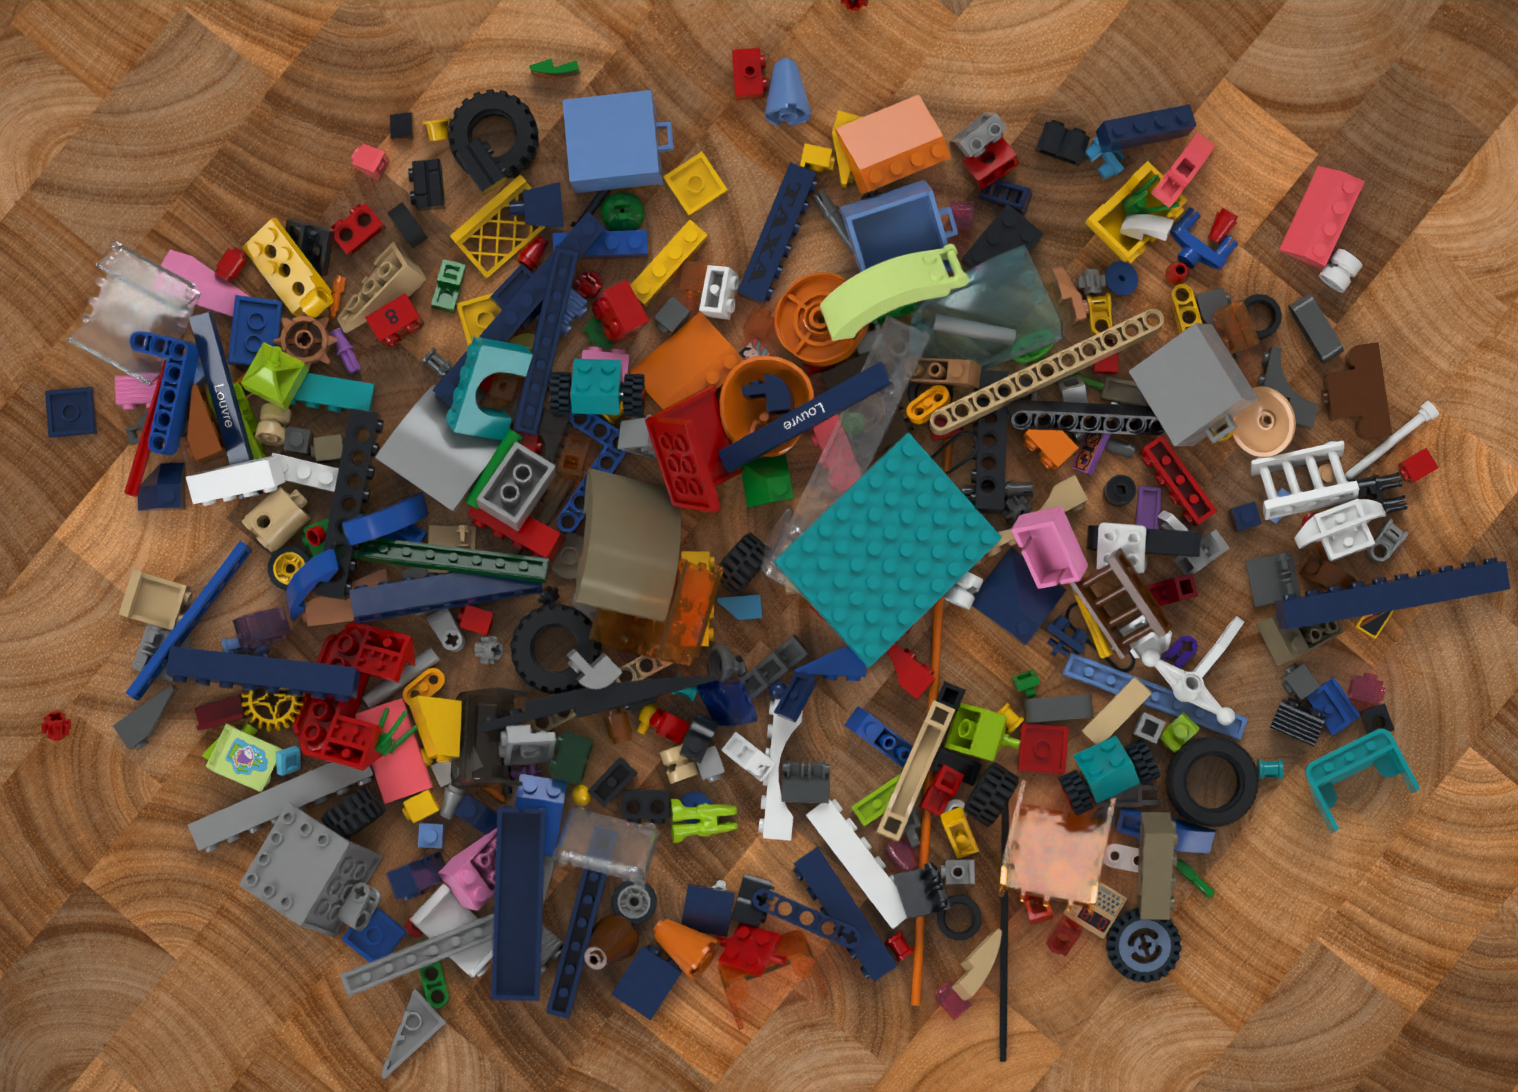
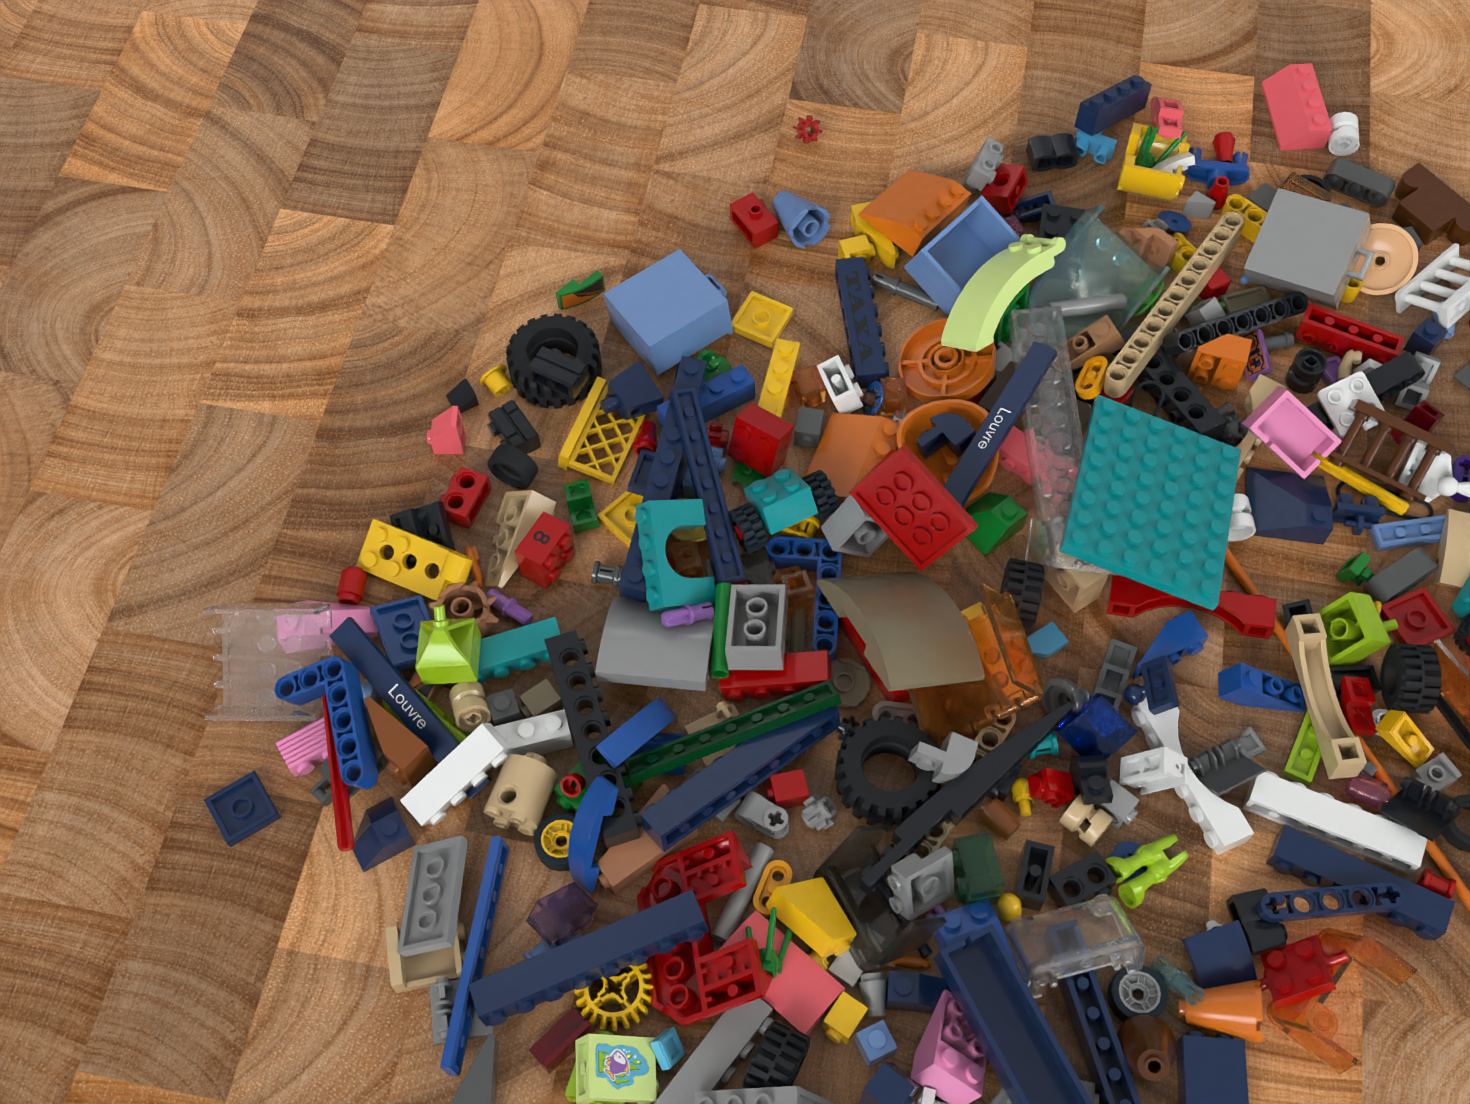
camera: 30 degrees left, 25 degrees down
none -> light grey plate [397,835,468,957]
none -> medium lavender axle [661,602,714,627]
none -> piece [862,381,883,416]
none -> clear light blue pin [1151,956,1204,1005]
none -> light grey slope [1182,191,1216,219]
none -> light grey tile [1238,726,1266,759]
none -> tan arm [1338,349,1362,381]

